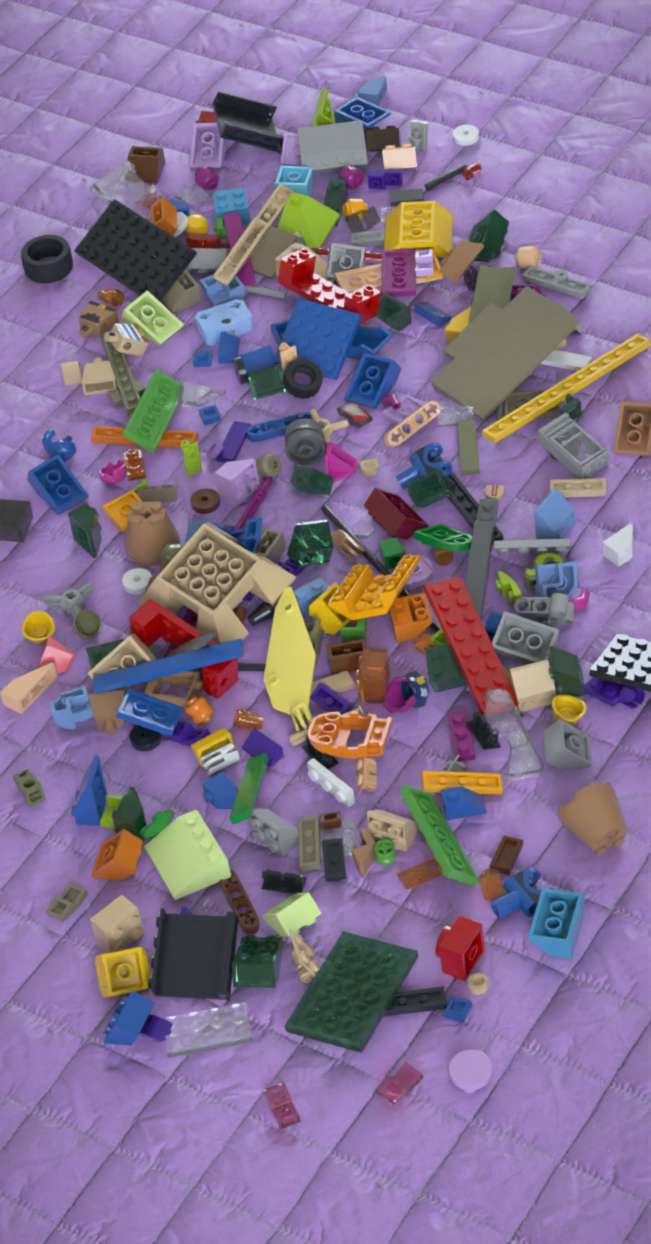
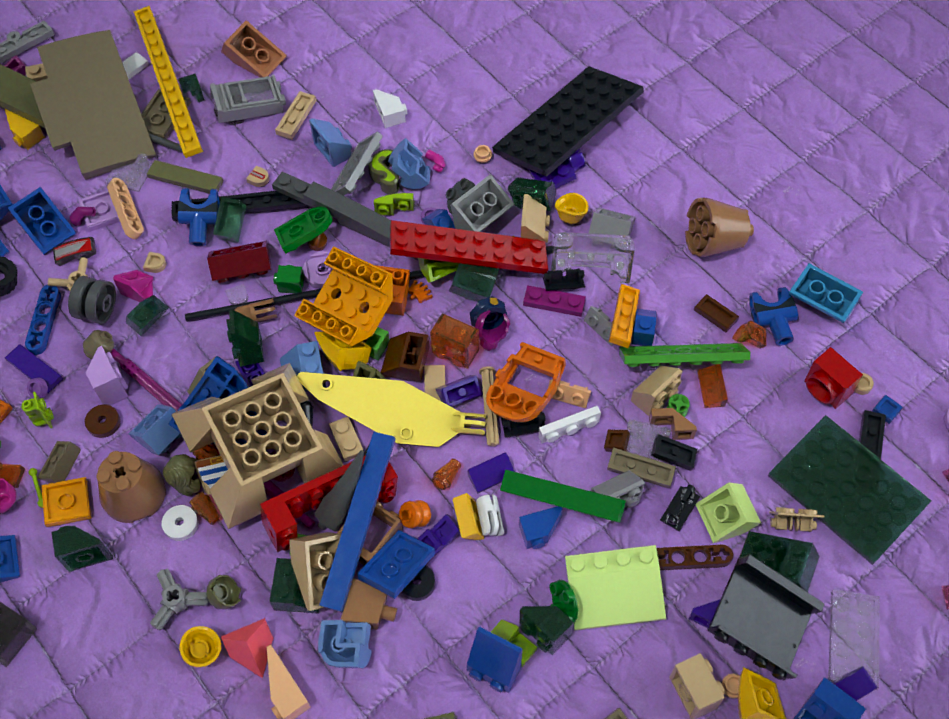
camera: 75 degrees left, 15 degrees up
orange slope [91,829,143,881] -> none
light grey piece [514,593,575,625] -> none
none -> tan plate [329,416,363,462]
none -> light nougat plate [474,145,492,163]

